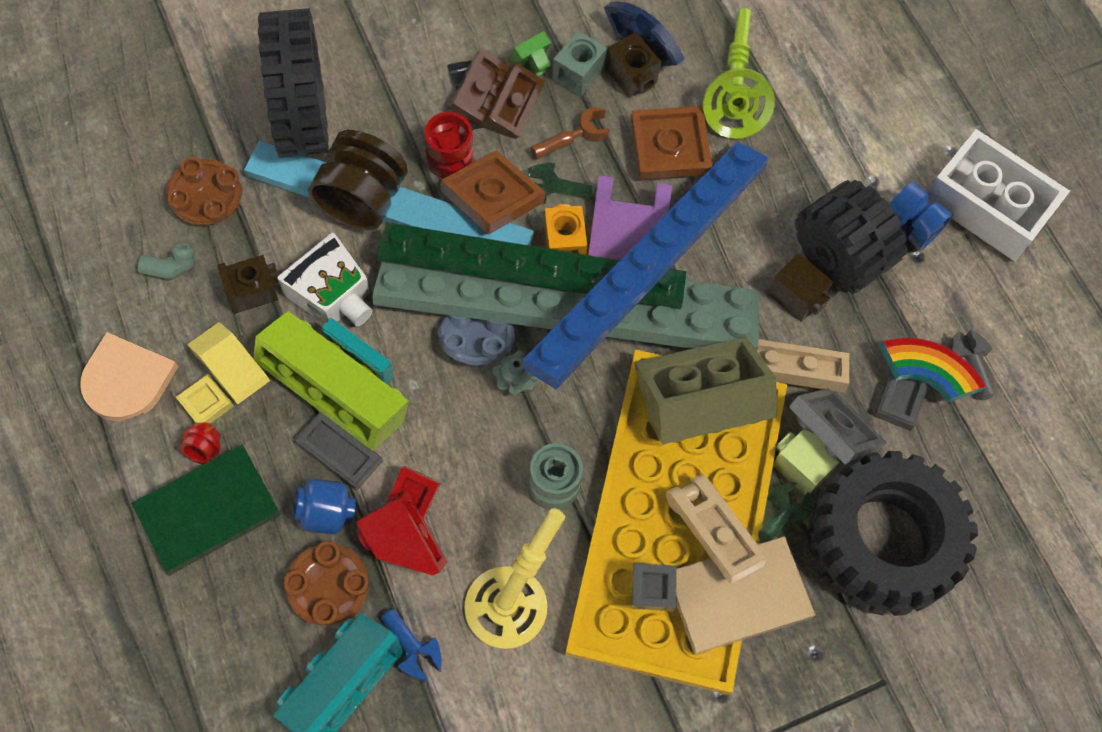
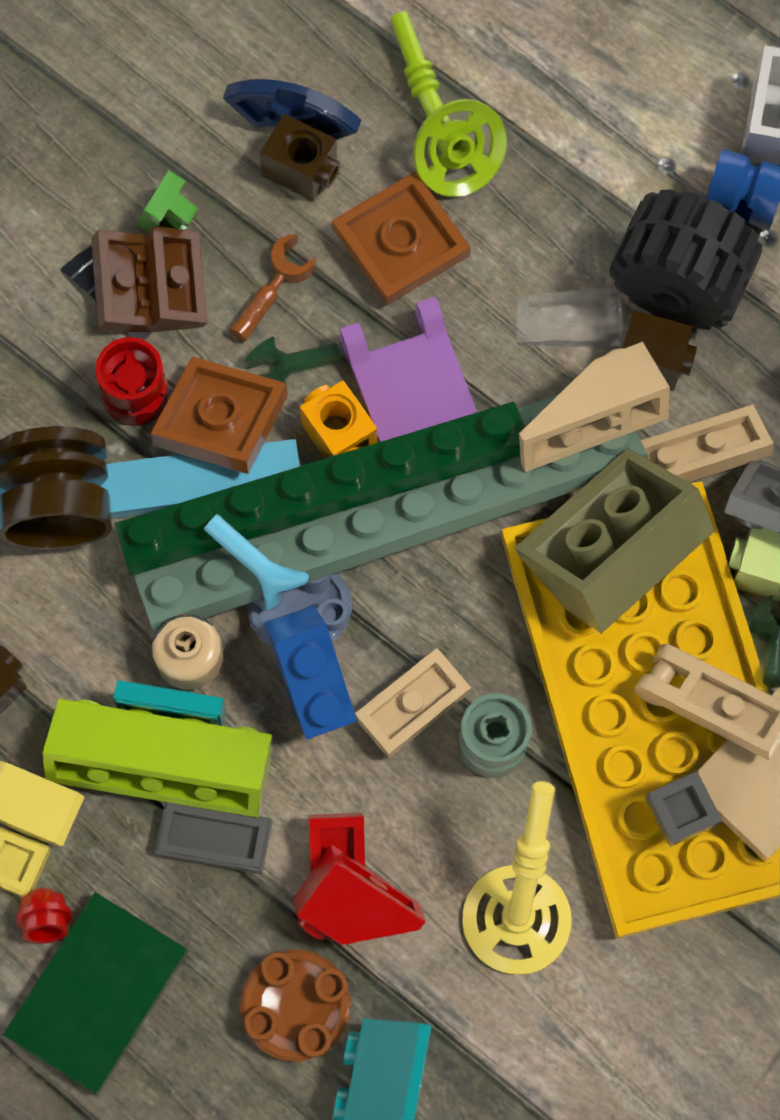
camera: 25 degrees left, 5 degrees up
white torso [277,232,373,326] -> none
blue head [293,479,355,535] -> none
blue bar [381,609,442,682] -> none
sand green plant [493,351,539,396] -> none
blue plate [523,141,768,390] -> none
sand green brick [552,31,607,97] -> none
none -> tan head [152,614,223,690]
none -> medium azure piece [204,514,309,610]
none -> blue brick [264,605,357,740]
none -> tan plate [355,648,471,759]
none -> clear slope [517,286,623,347]
none -> tan slope [519,342,670,472]

